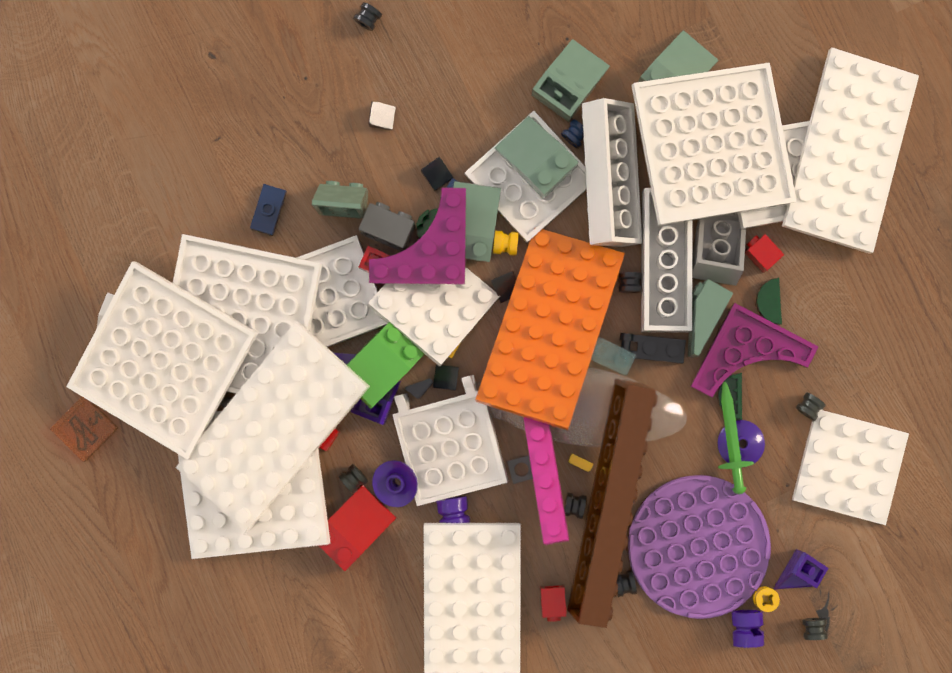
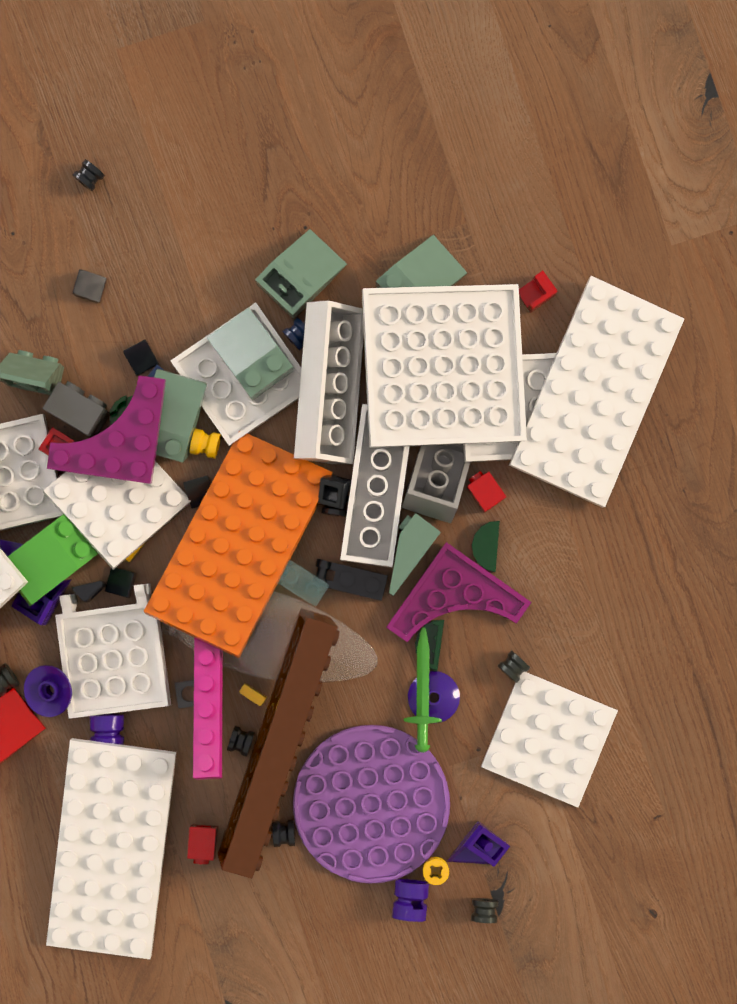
camera: 10 degrees right, 0 degrees up
none -> black slope [318,475,351,509]
none -> red panel [519,270,558,313]

